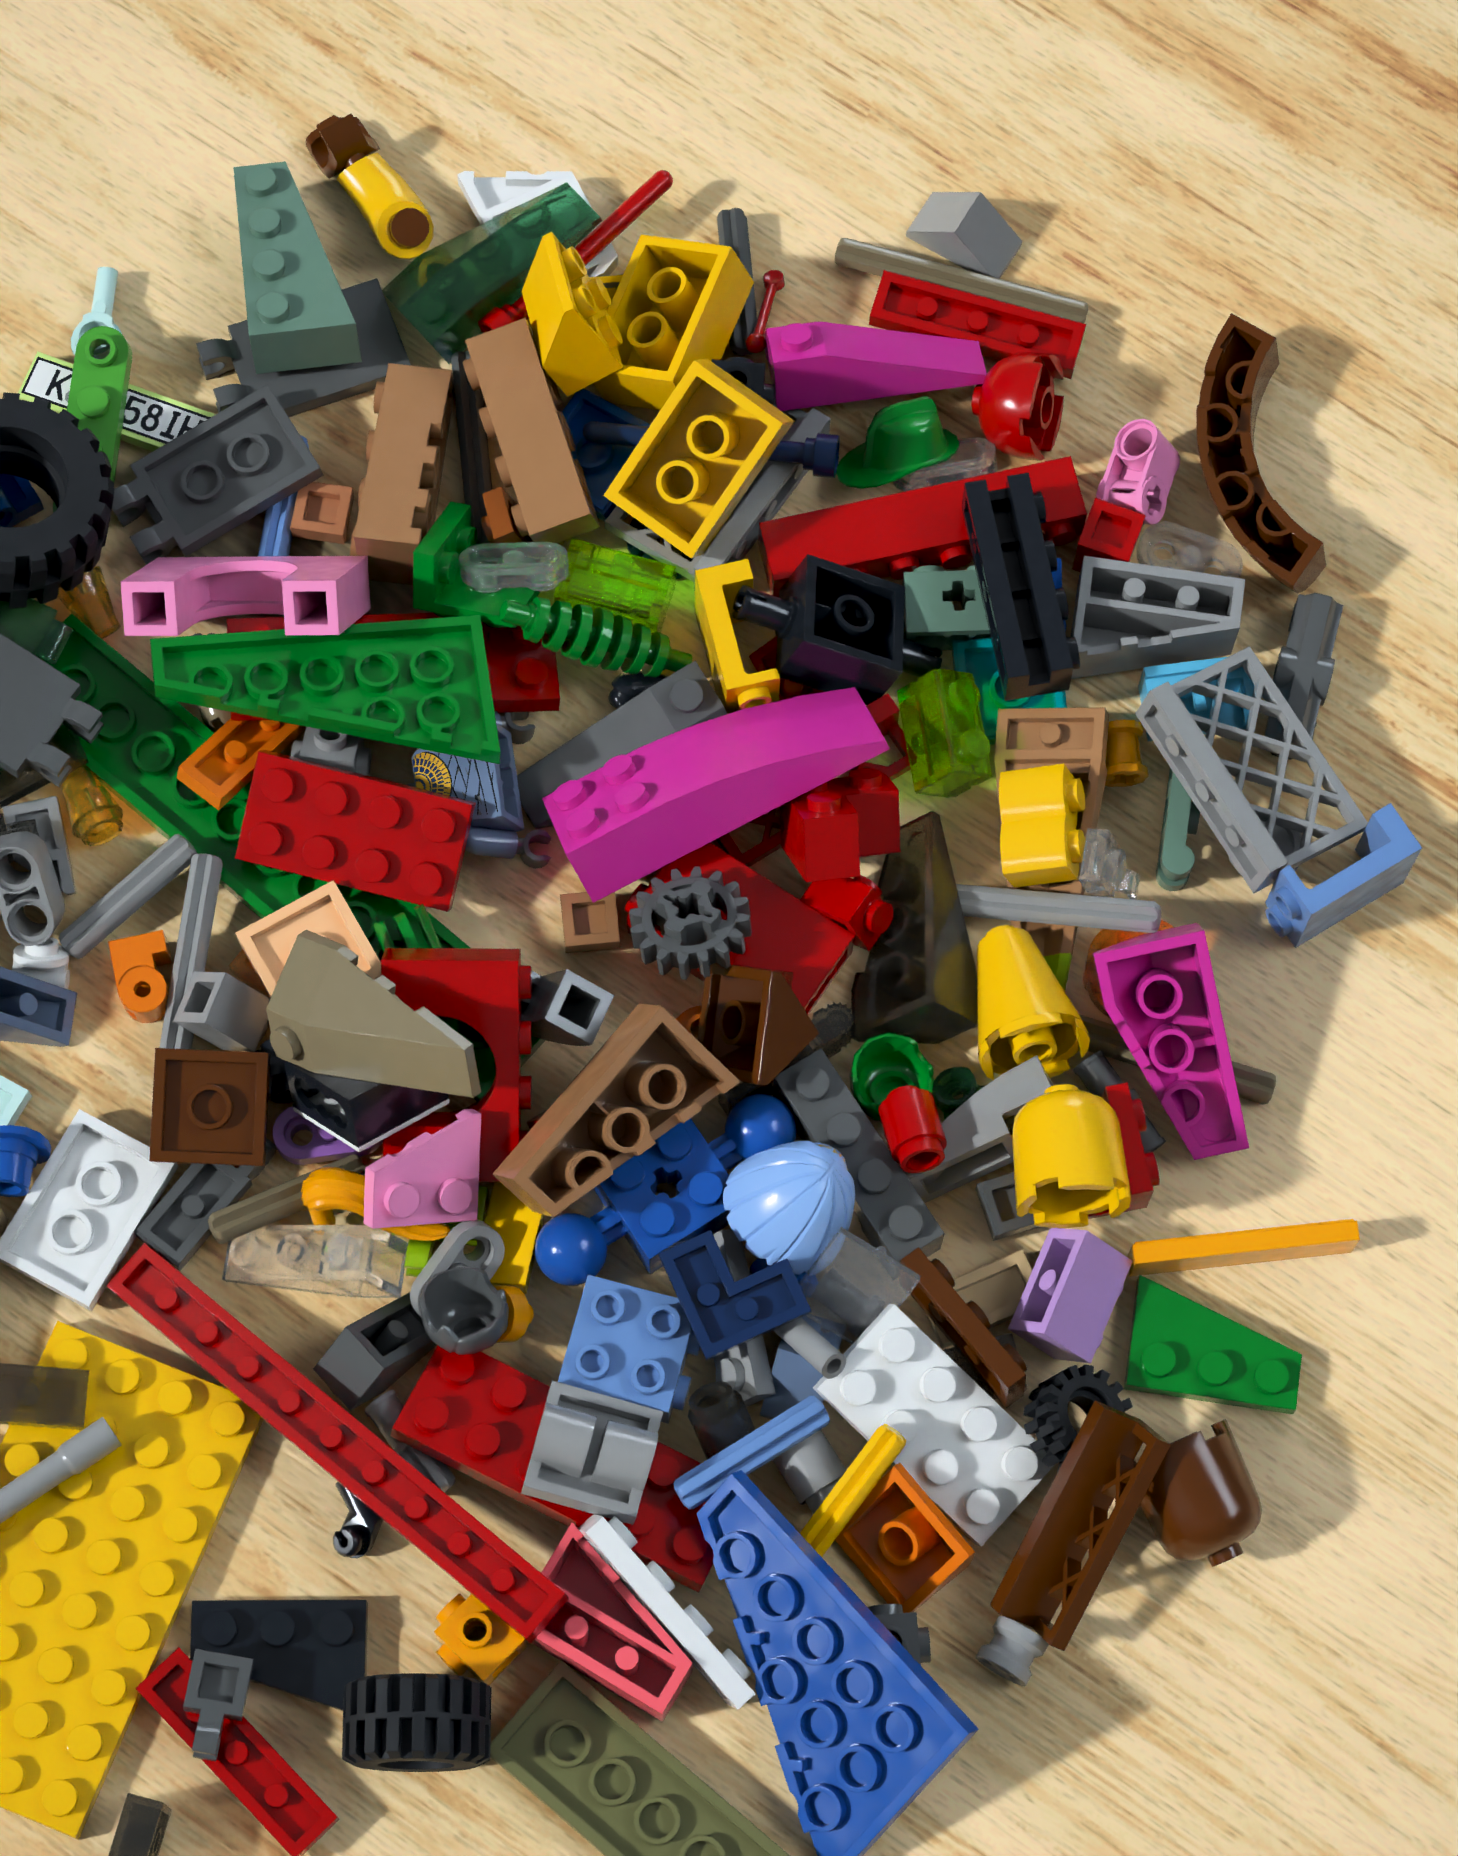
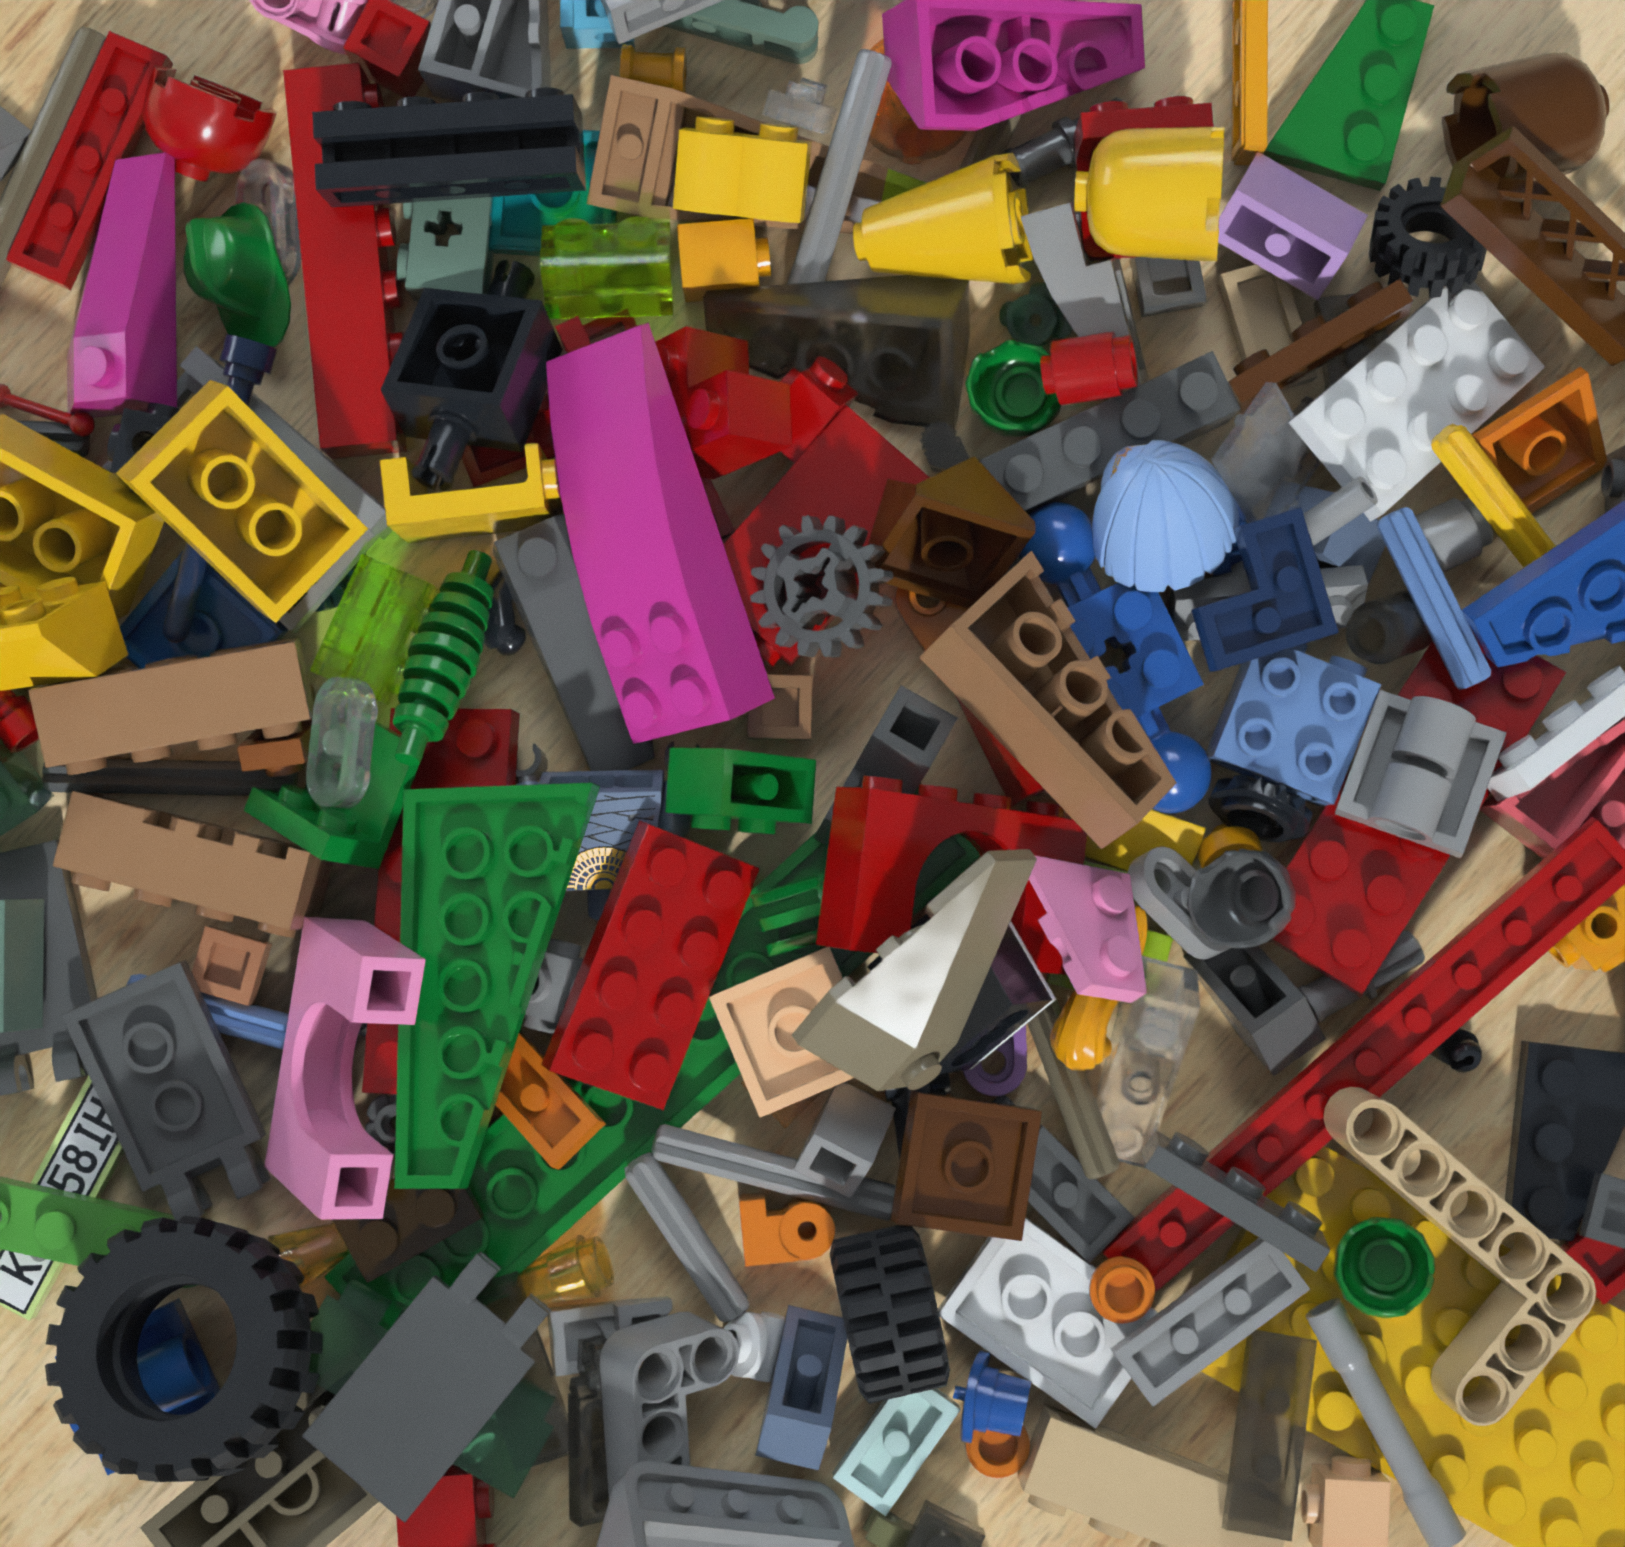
camera: 85 degrees left, 15 degrees up
none -> dark brown bracket [332,1176,484,1283]
none -> green brick [665,748,816,835]
none -> light orange brick [677,218,771,303]
none -> black tyre [830,1225,950,1404]
none -> orange plate [1089,1257,1155,1324]
none -> light grey plate [1110,1238,1310,1407]
none -> dark grey plate [1142,1130,1330,1272]
none -> black gear [1208,775,1313,842]
none -> tan beam [1324,1087,1596,1426]
none -> green hair [1333,1217,1435,1319]

